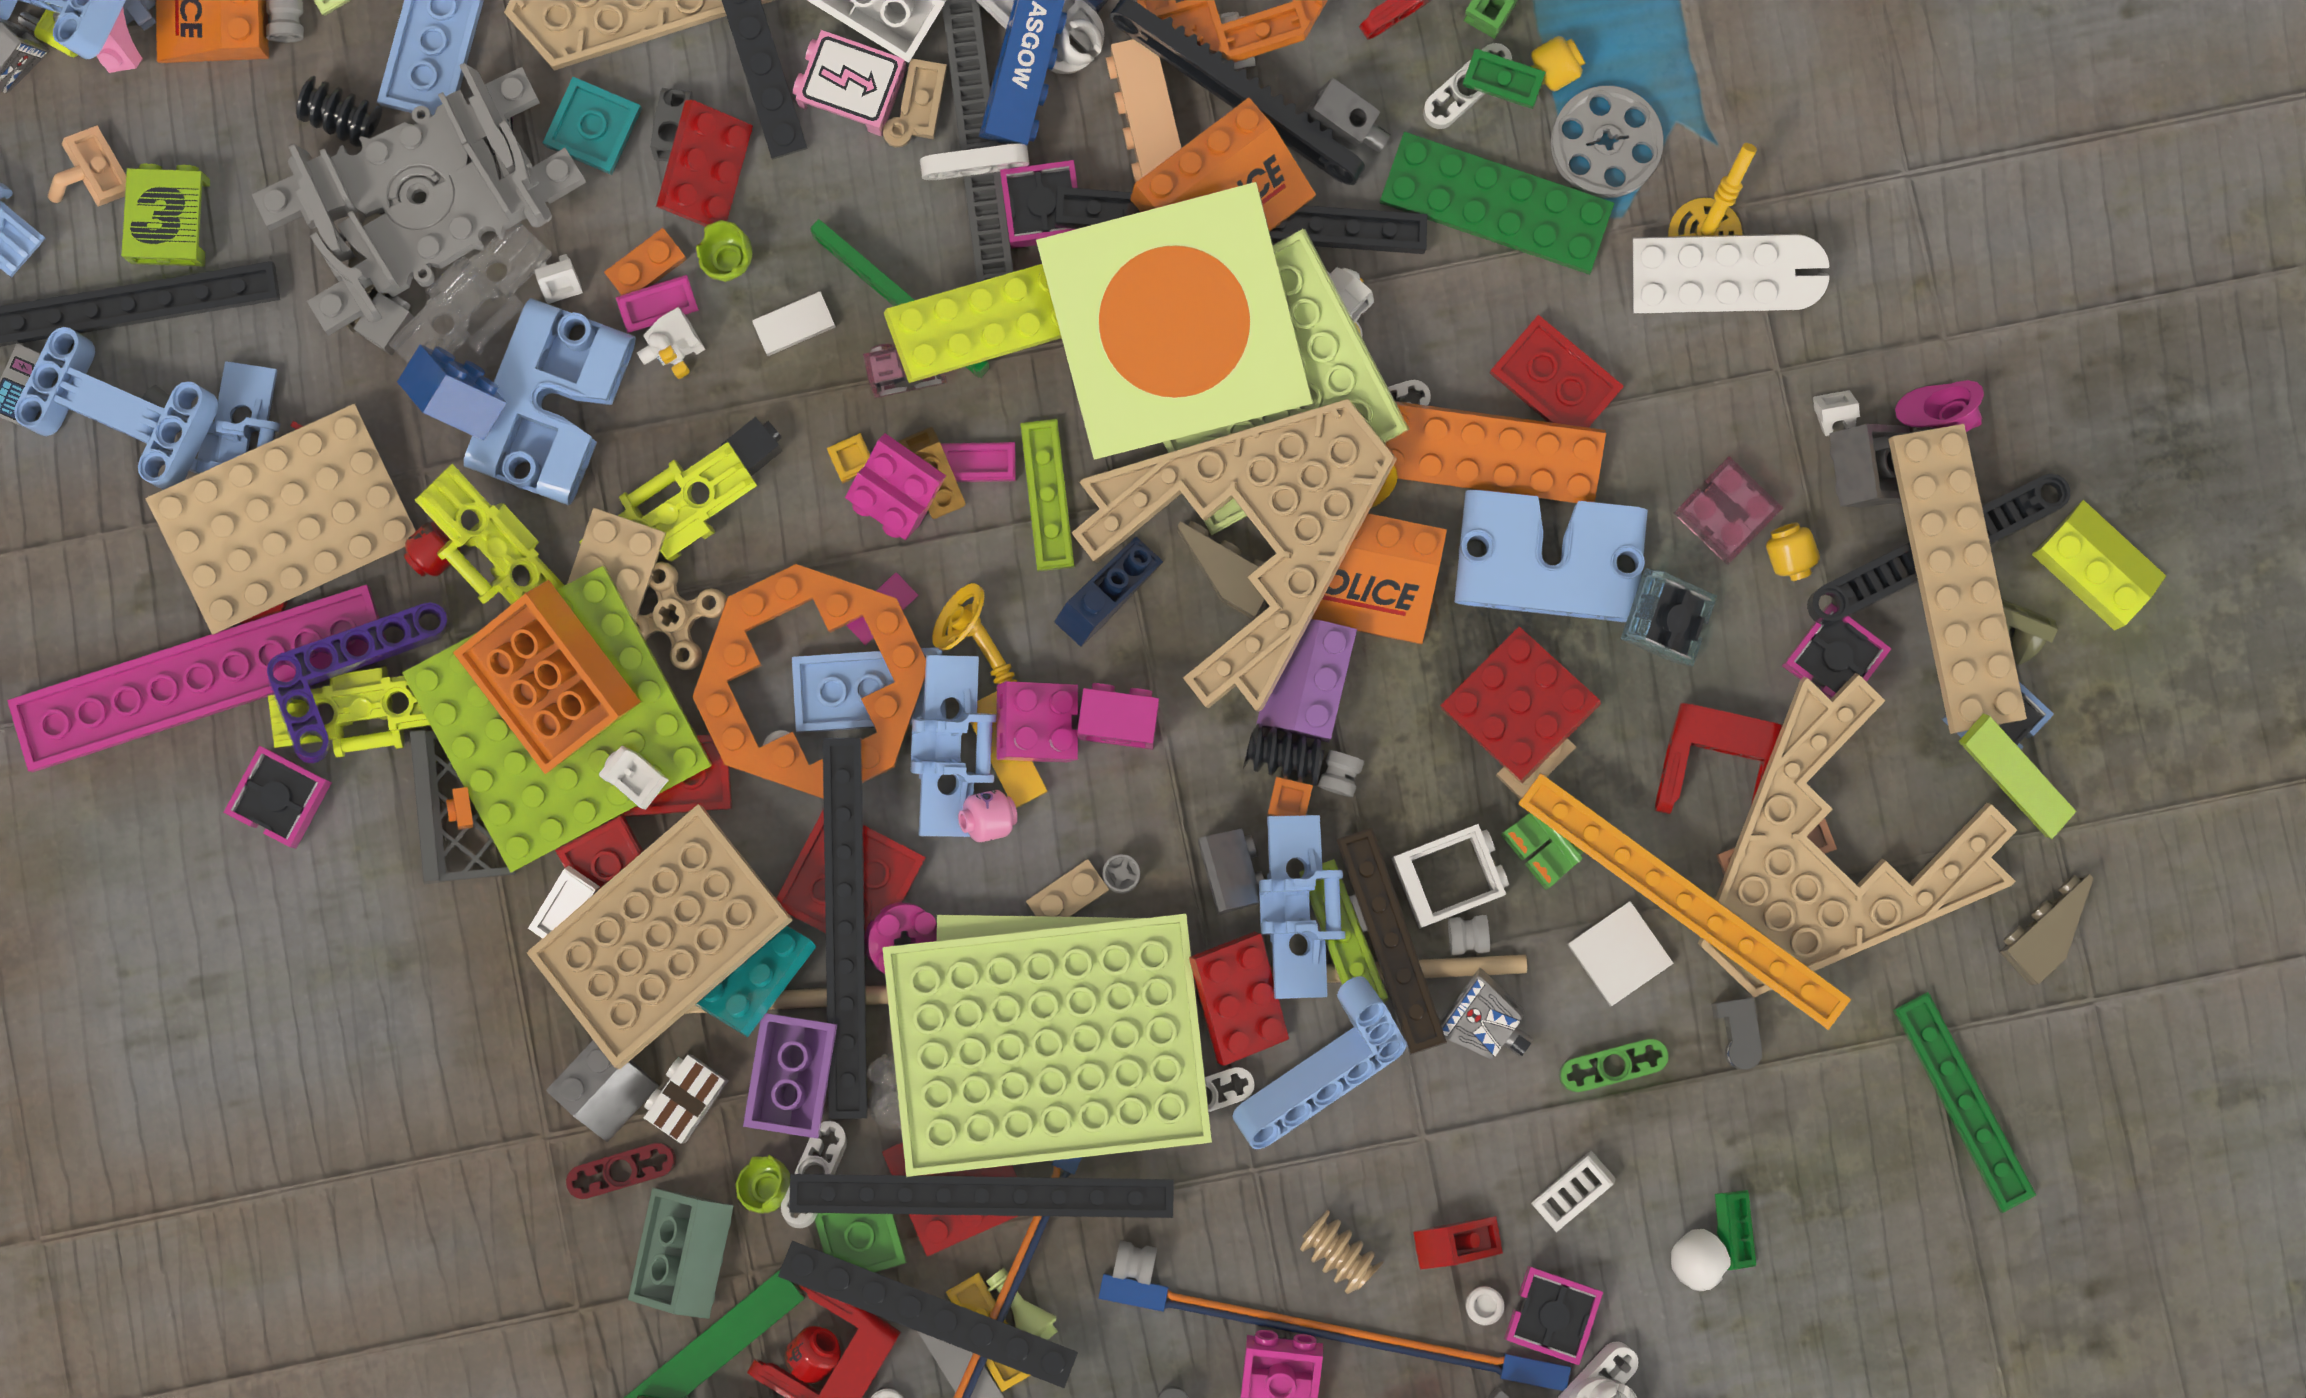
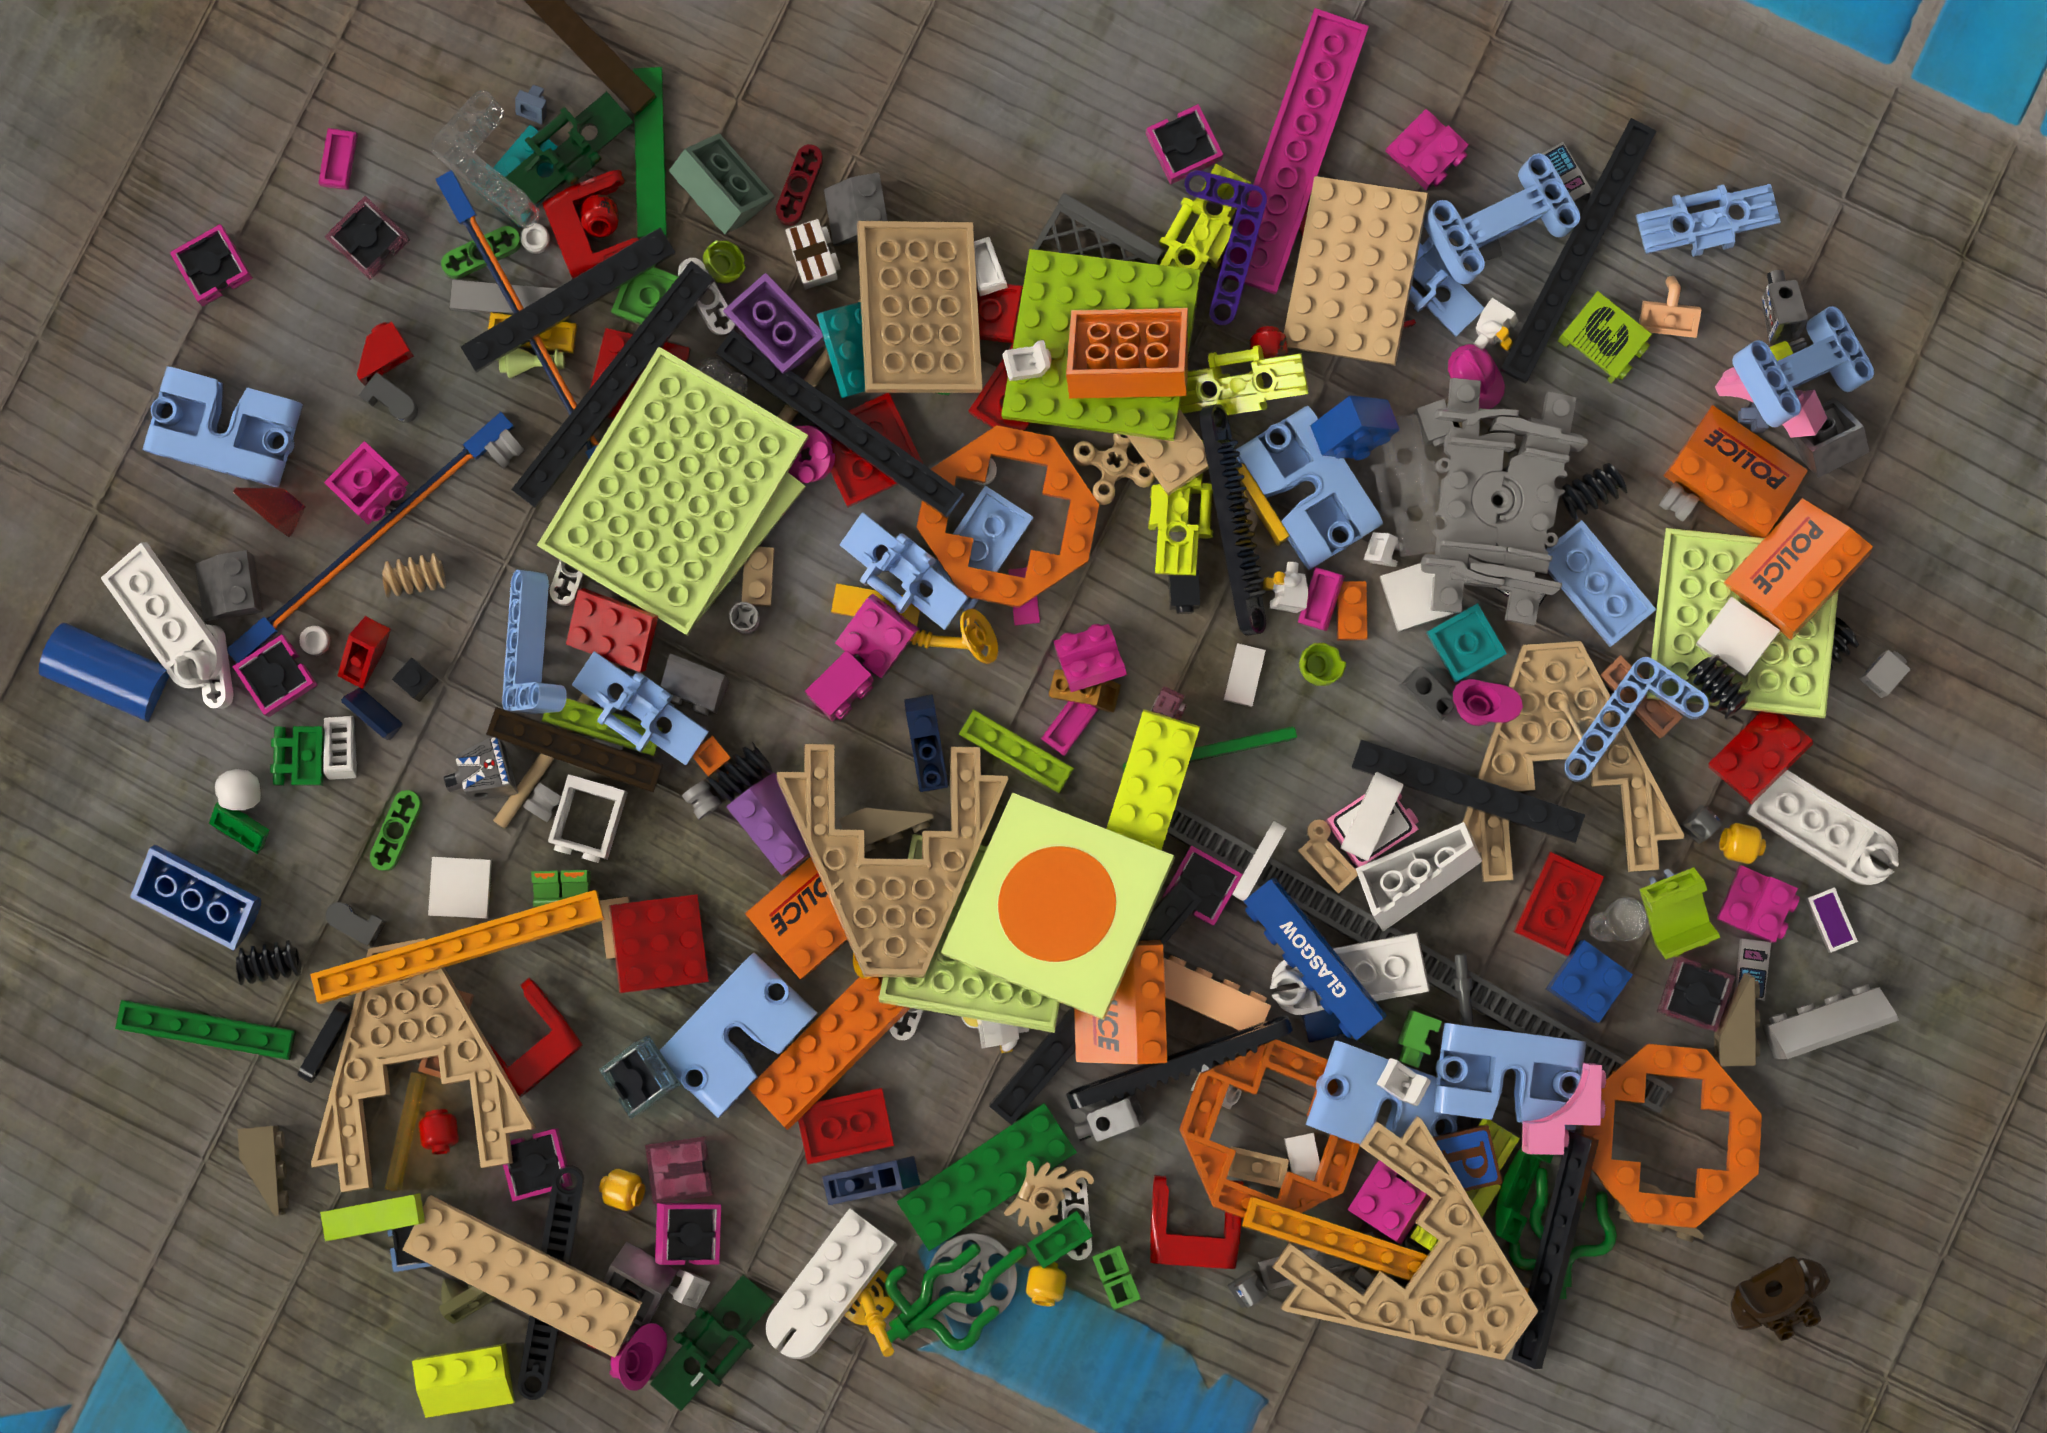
camera: 125 degrees right, 0 degrees up
orange plate [446,787,473,830] -> none
red plate [656,100,753,227] -> none
yellow tile [827,433,870,484] -> none
bright pink head [958,790,1017,842] -> none
none -> blue brick [130,845,261,951]
none -> black piece [236,940,301,985]
none -> green plate [270,726,324,786]
none -> black beam [298,1001,353,1083]
none -> dark blue slope [341,688,403,740]
none -> clear yellow tile [385,1072,427,1191]
none -> black brick [392,657,439,702]
none -> red head [419,1109,459,1155]
none -> dark green piece [650,1274,774,1411]
none -> piece [655,1203,721,1265]
none -> dark blue slope [822,1156,921,1205]
none -> green plant [885,1244,1027,1351]
none -> tan animal [1004,1161,1094,1235]
none -> black gear [1199,404,1266,636]
none -> yellow tile [1238,464,1289,546]
none -> white beam [1341,772,1403,861]
none -> white tile [1380,563,1454,632]
none -> dark pink plate [1385,109,1469,190]
none -> dark pink piece [1448,344,1505,410]
none -> dark pink piece [1453,679,1523,726]
none -> white piece [1473,298,1518,351]

